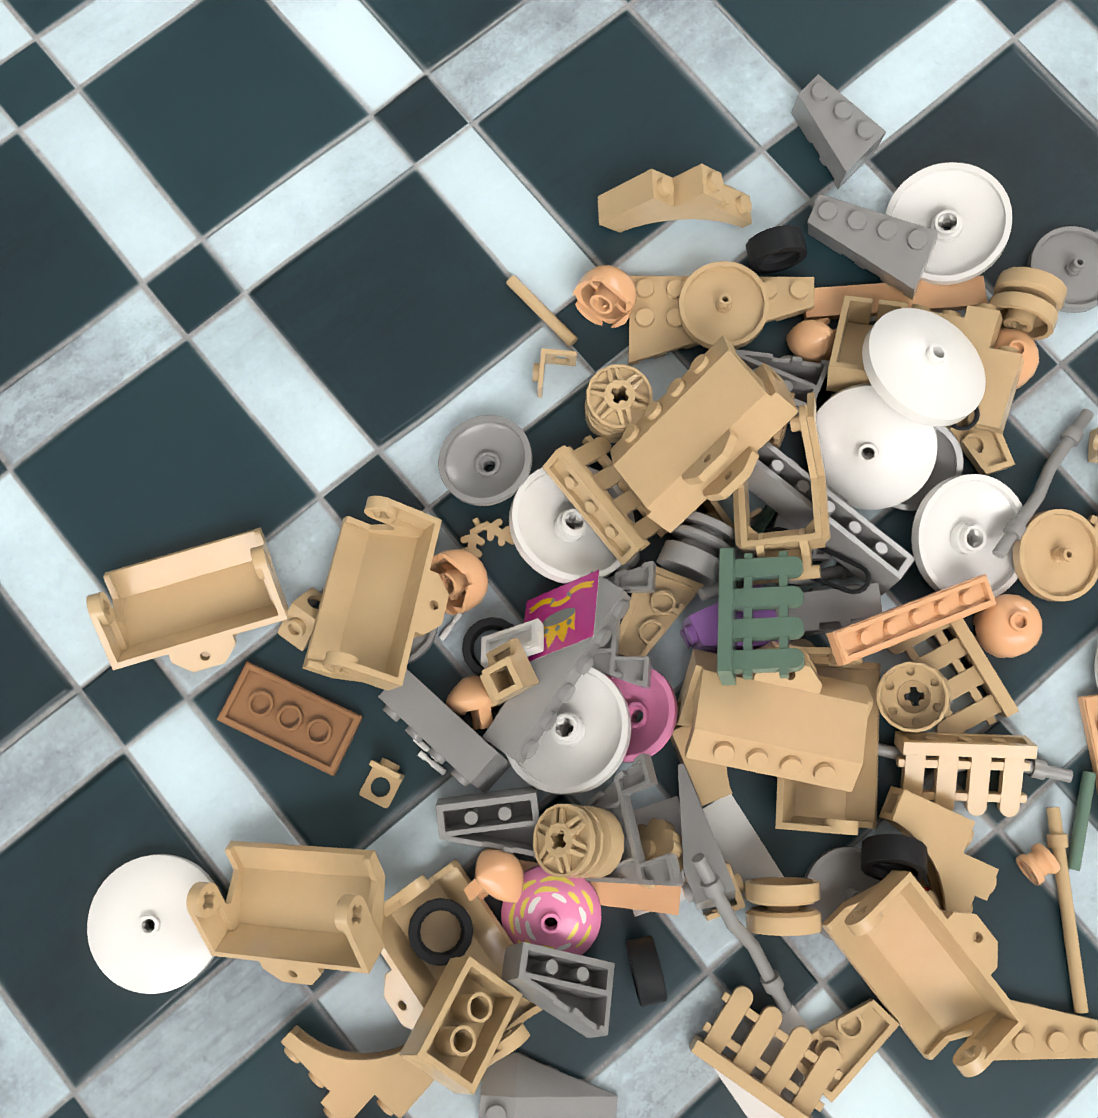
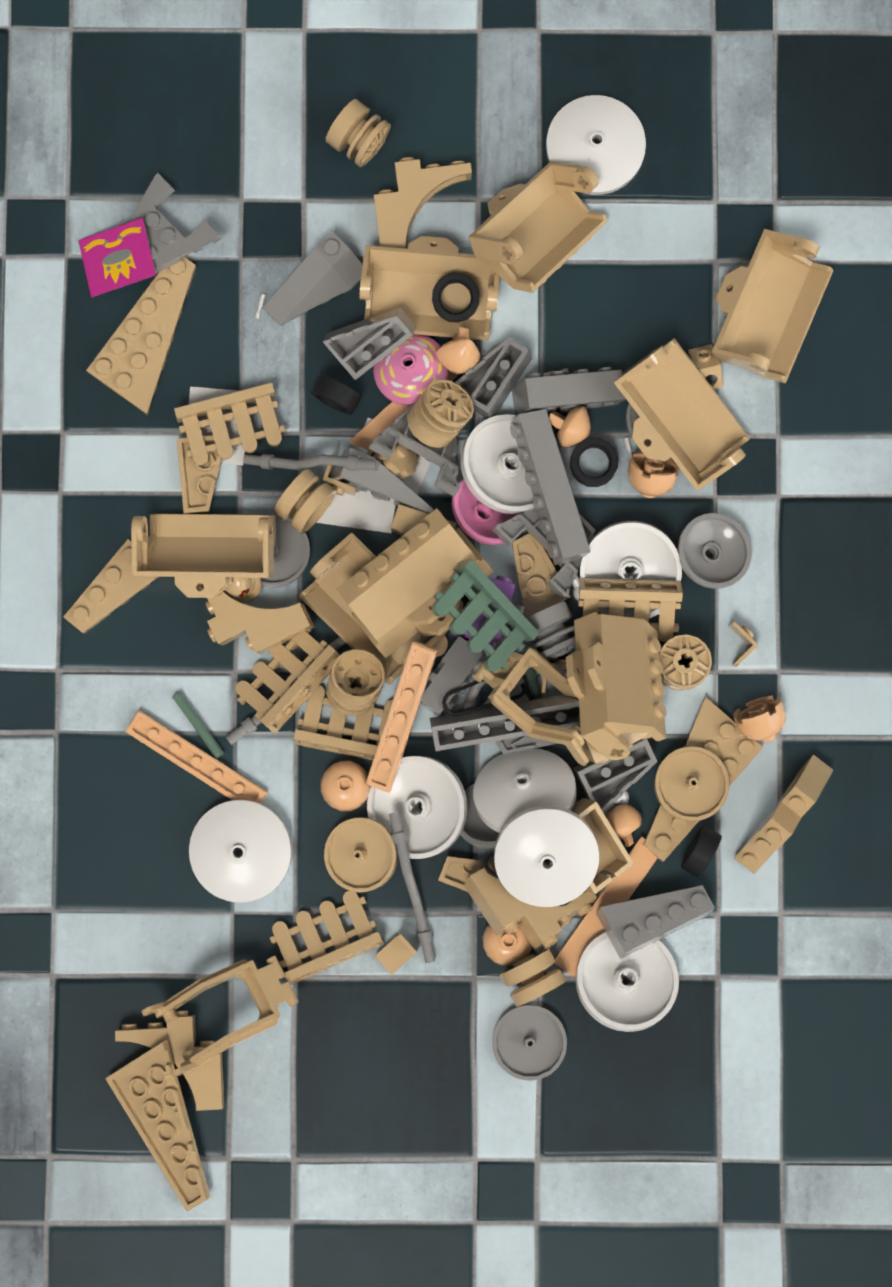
camera: 130 degrees right, 5 degrees up
medium nougat tile [217,661,364,776] -> none
tan bracket [359,757,405,808] -> none
tan brick [399,956,523,1095] -> none
tan animal [460,517,514,558] -> none
tan brick [479,638,539,706] -> none
white tile [481,618,544,669] -> none
tan bar [506,275,578,347] -> none
dark pink sticker [524,569,600,662] -> none
light grey wedge [791,74,886,189] -> none
black tyre [861,834,927,881] -> none
light nougat wheel [1015,843,1060,886] -> none
tan bar [1046,807,1089,1013] -> none

